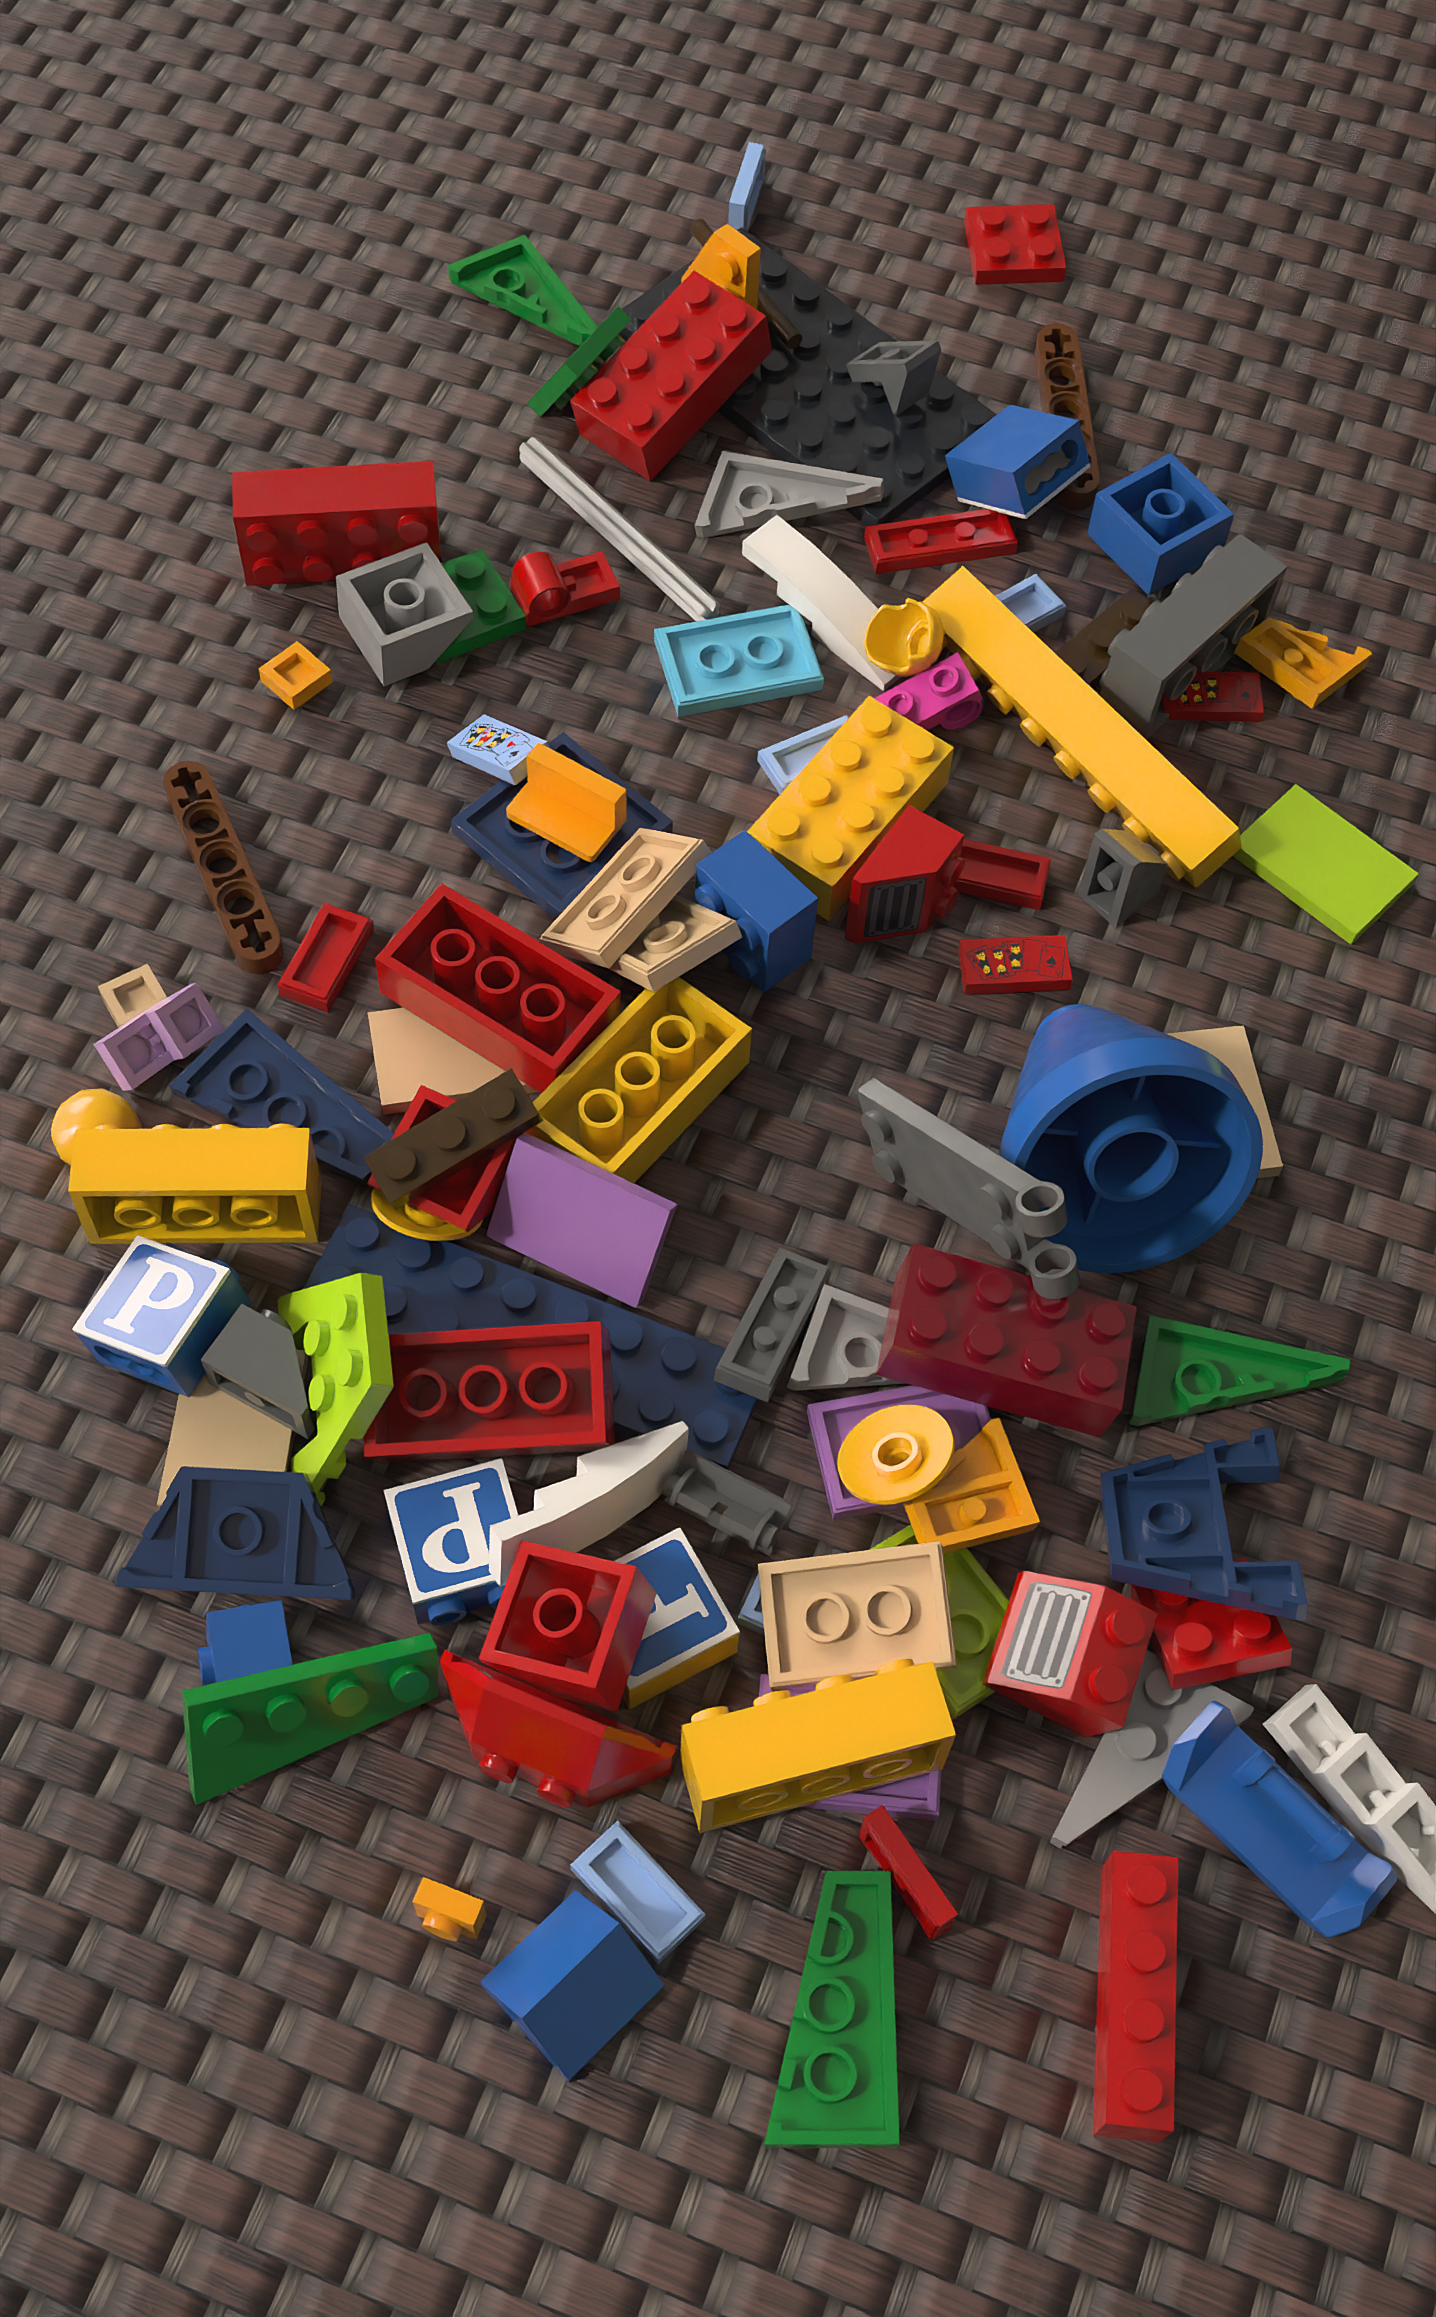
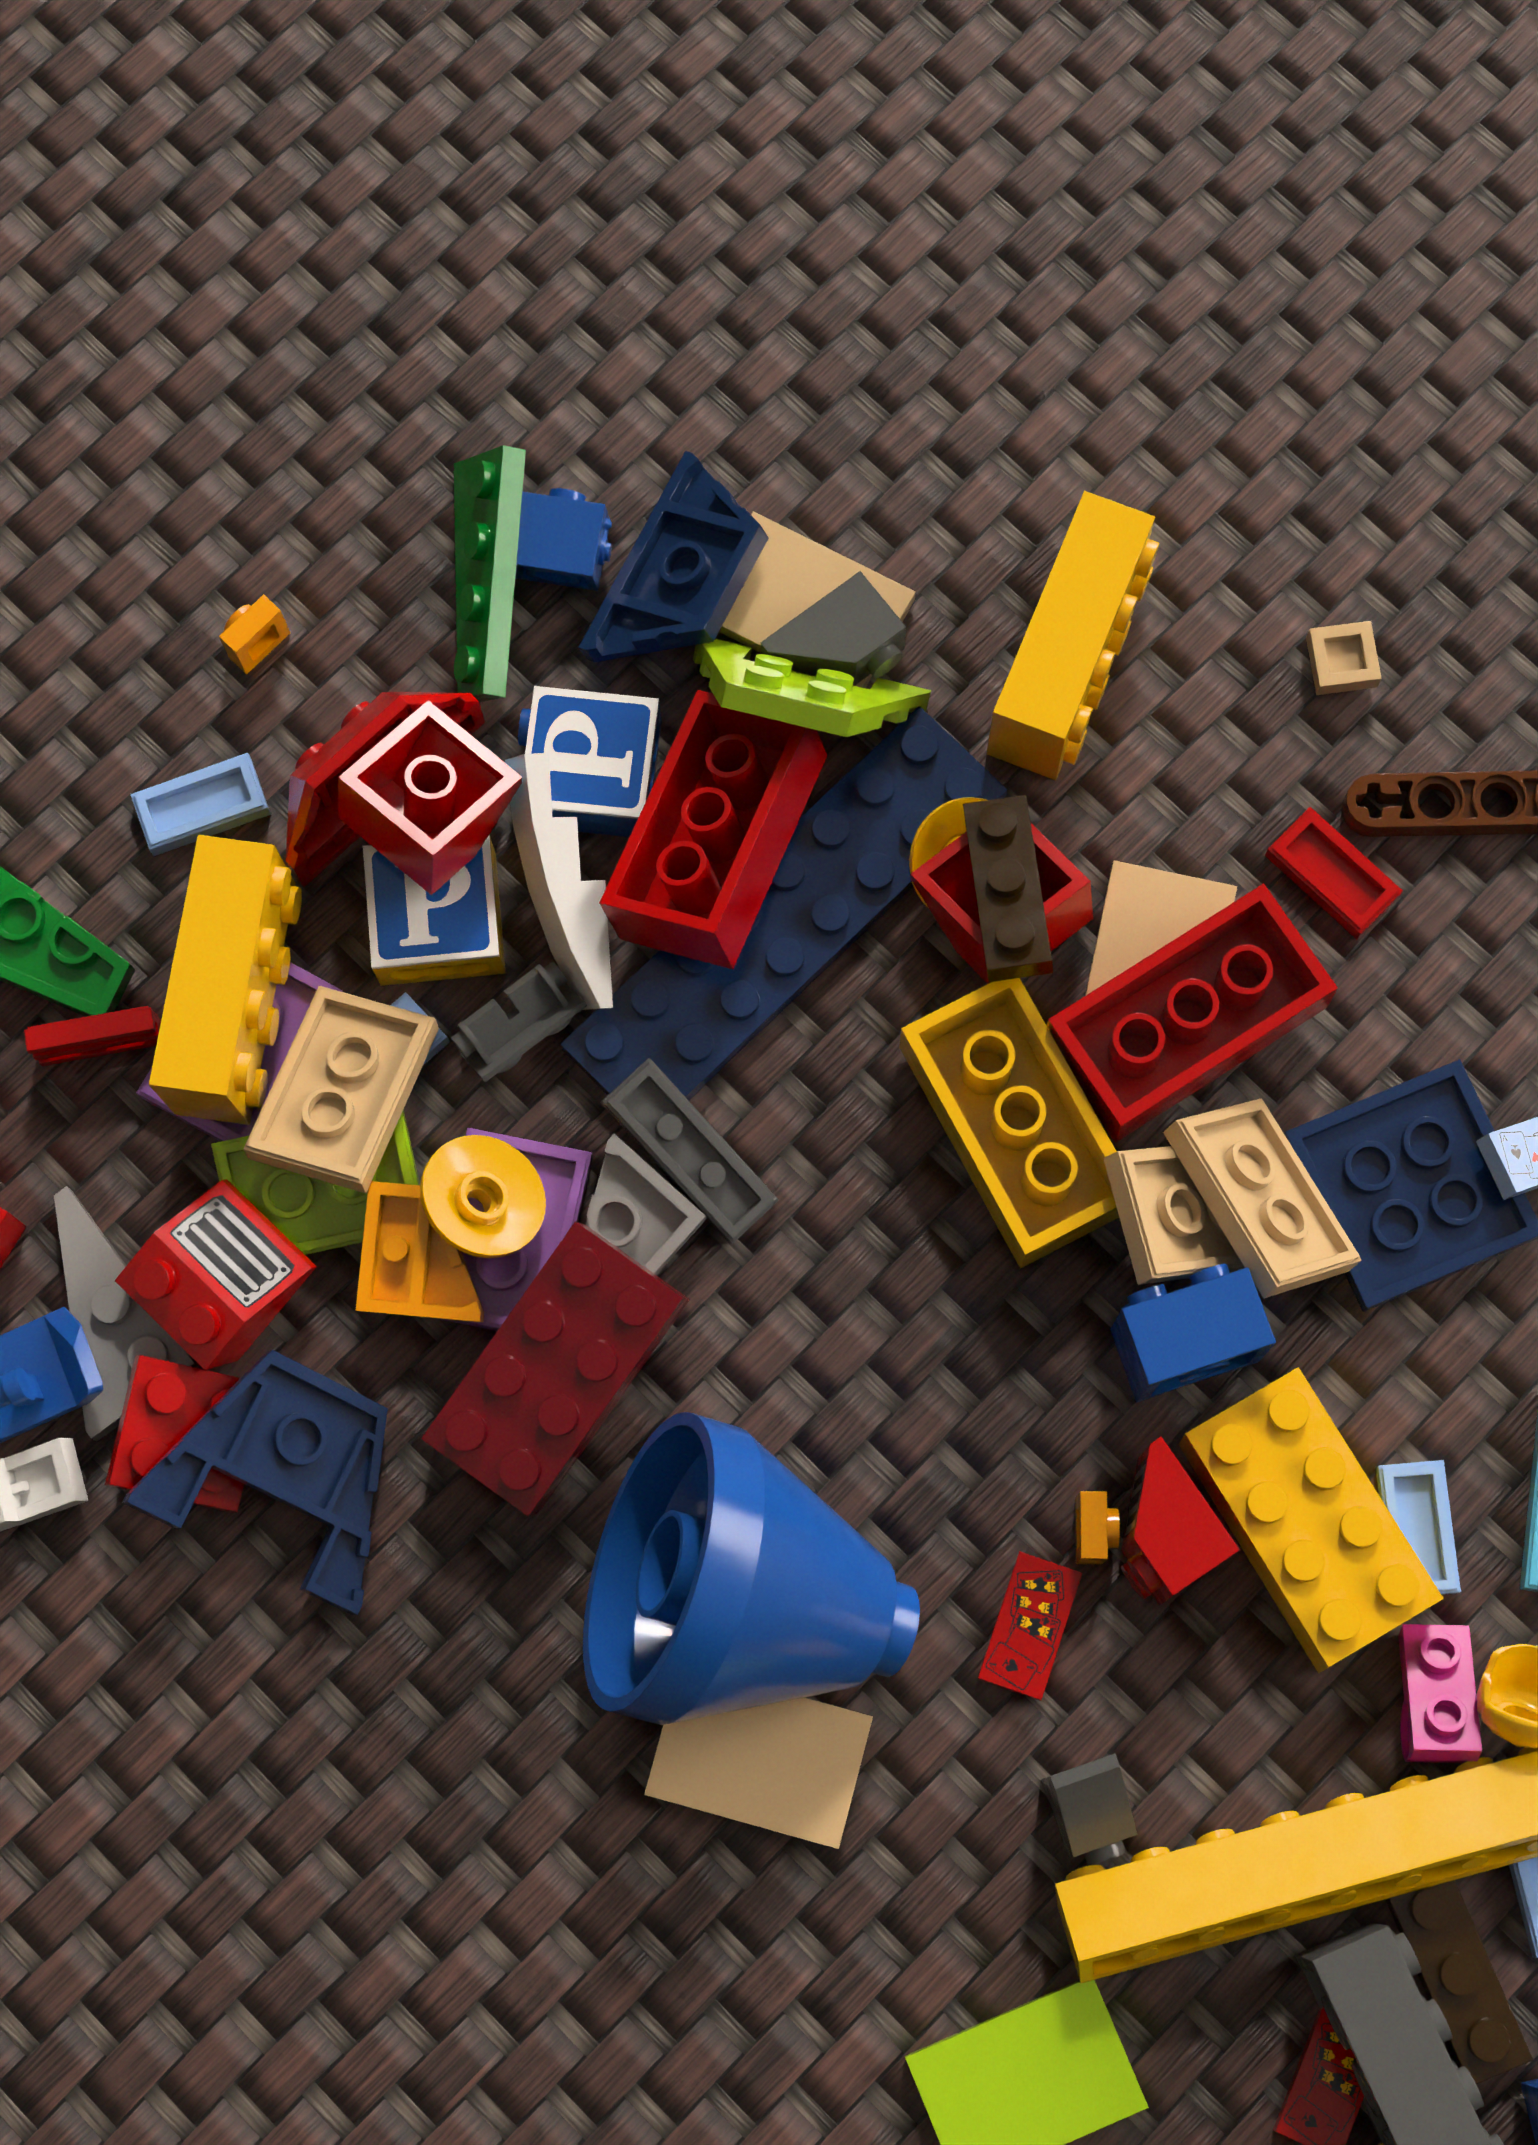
camera: 120 degrees right, 15 degrees up
yellow hair [51,1088,142,1165] -> none
piece [72,1235,252,1397] -> none
lavender slope [93,983,225,1091] -> none
dark blue wing [169,1008,394,1187] -> none
blue slope [480,1890,665,2082] -> none
medium lavender tile [486,1133,677,1308] -> none
light orange panel [506,742,627,862] -> none
dark grey hinge [857,1078,1080,1299] -> none
red tile [954,839,1052,911] -> none
green wing [1129,1315,1350,1426] -> none
none -> light orange plate [1075,1491,1120,1564]

